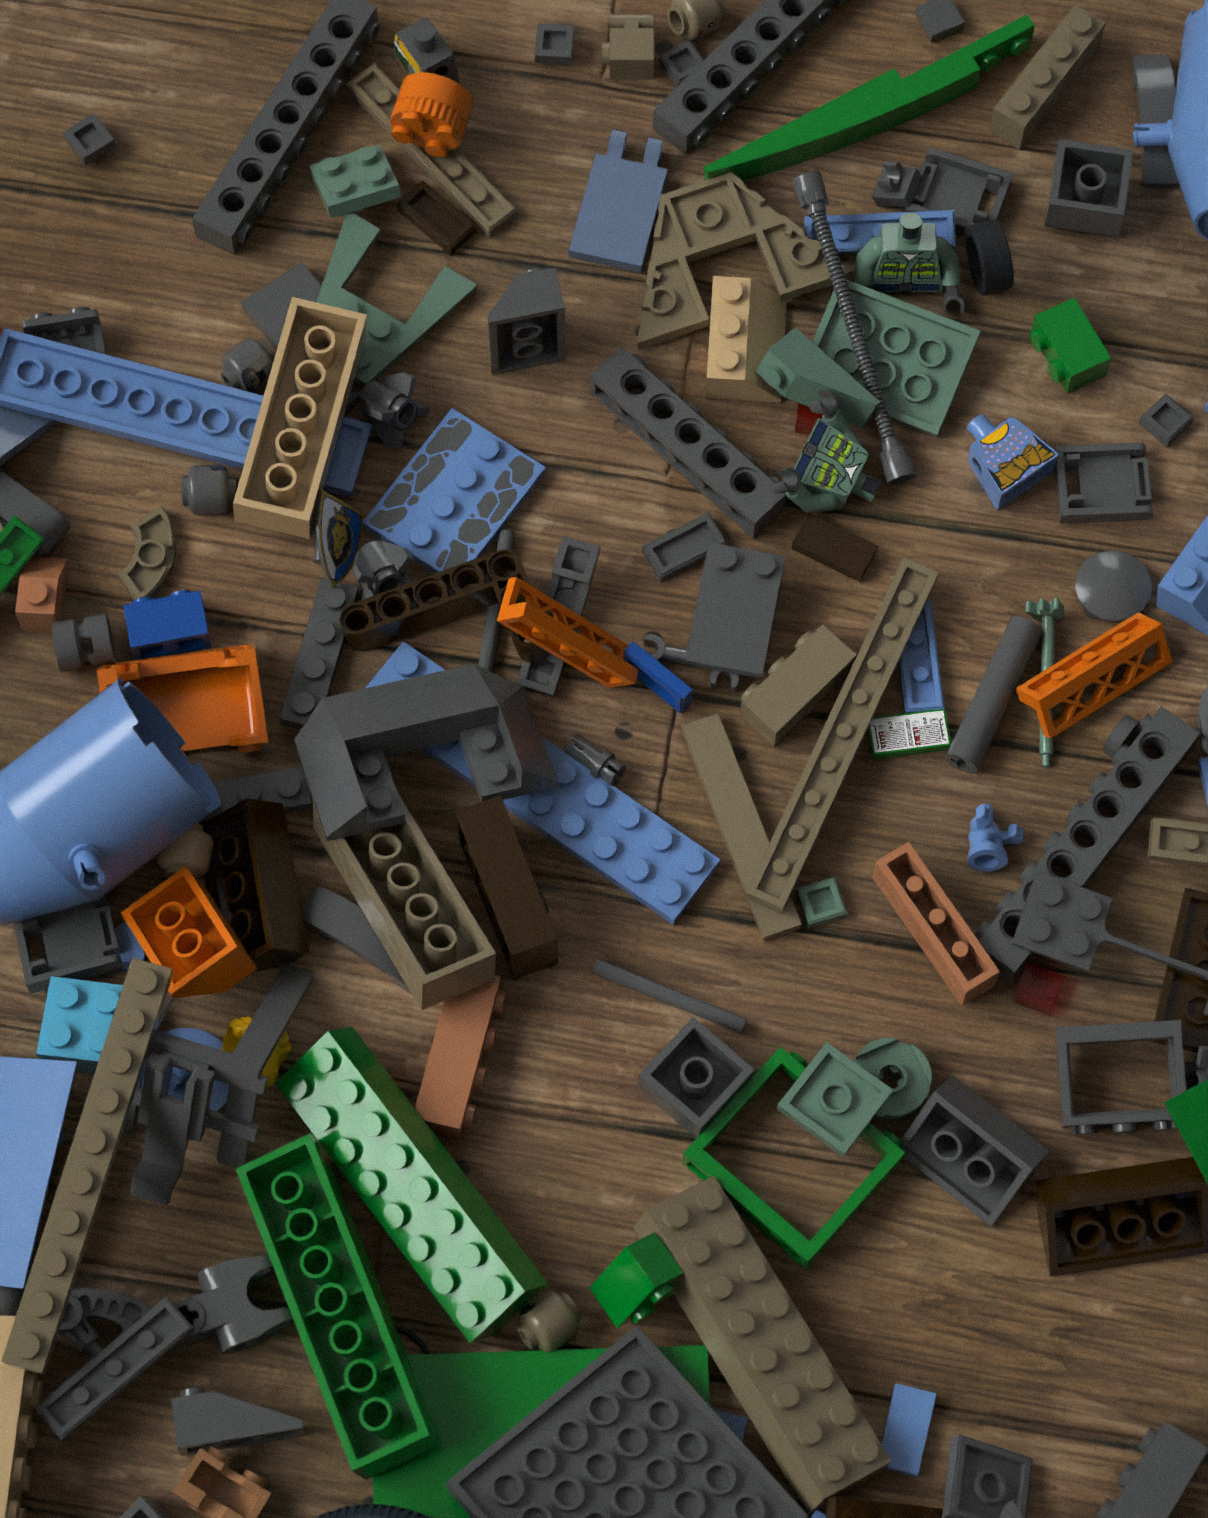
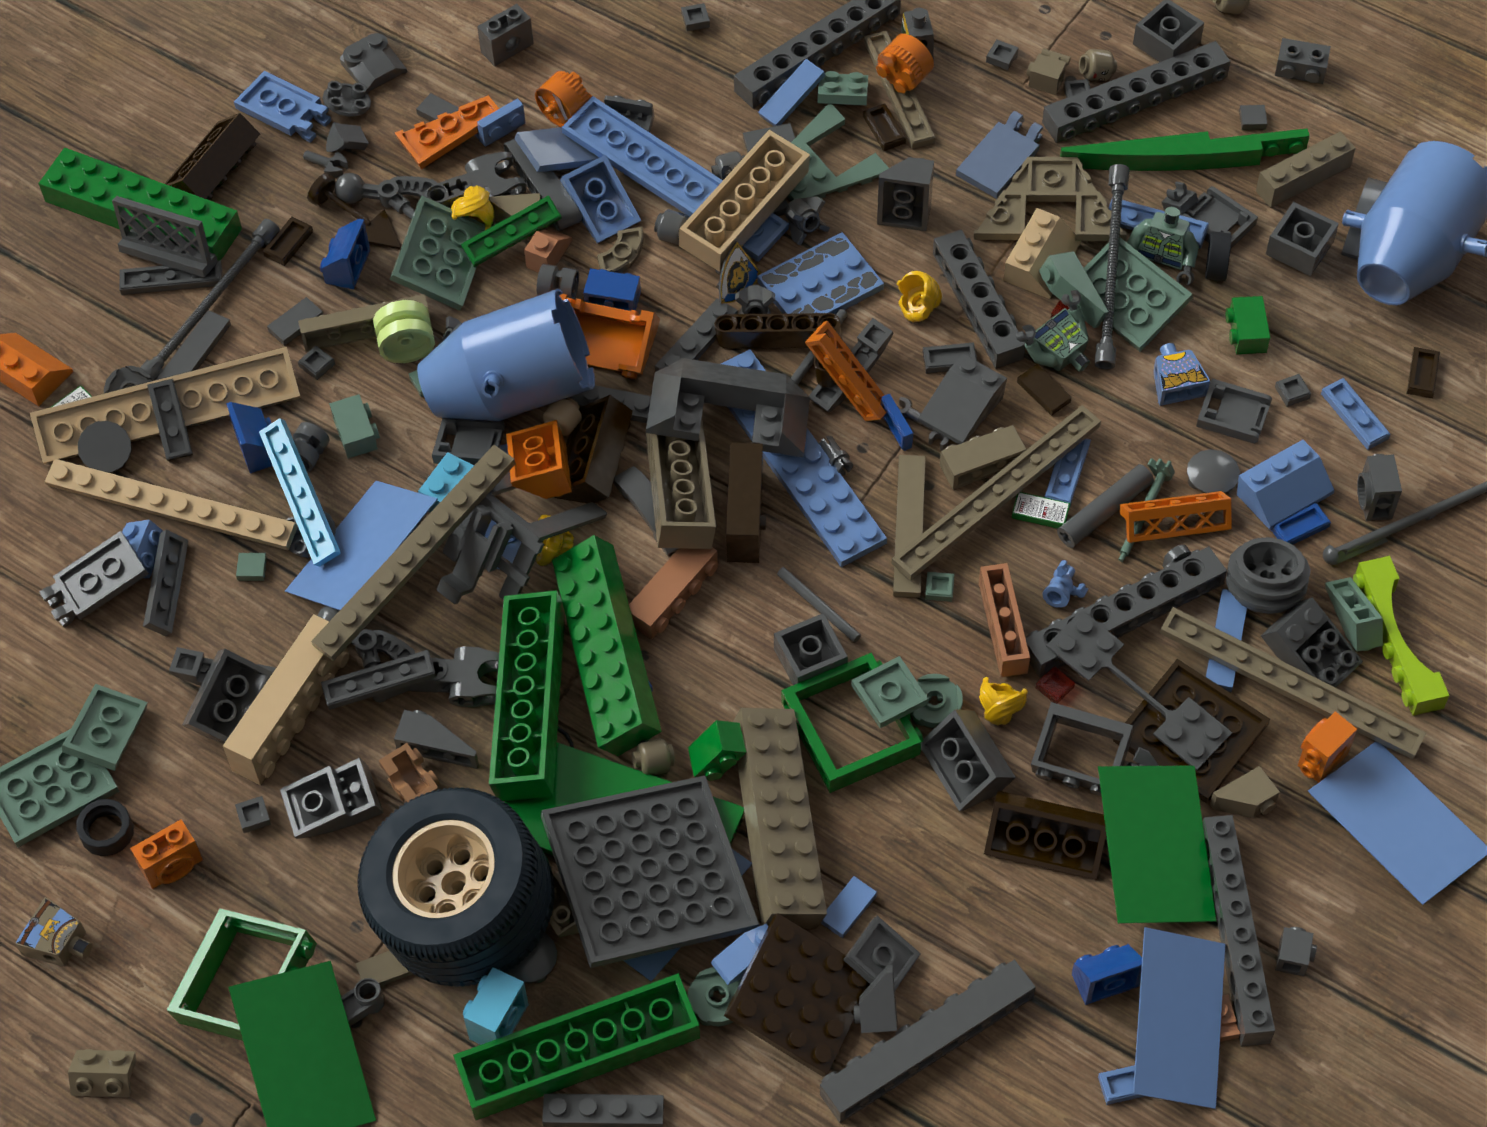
camera: 25 degrees right, 10 degrees down
none -> medium blue slope [560,155,641,244]
none -> medium blue tile [758,59,826,126]
none -> yellow hair [896,271,942,323]
none -> yellow hair [979,677,1028,726]

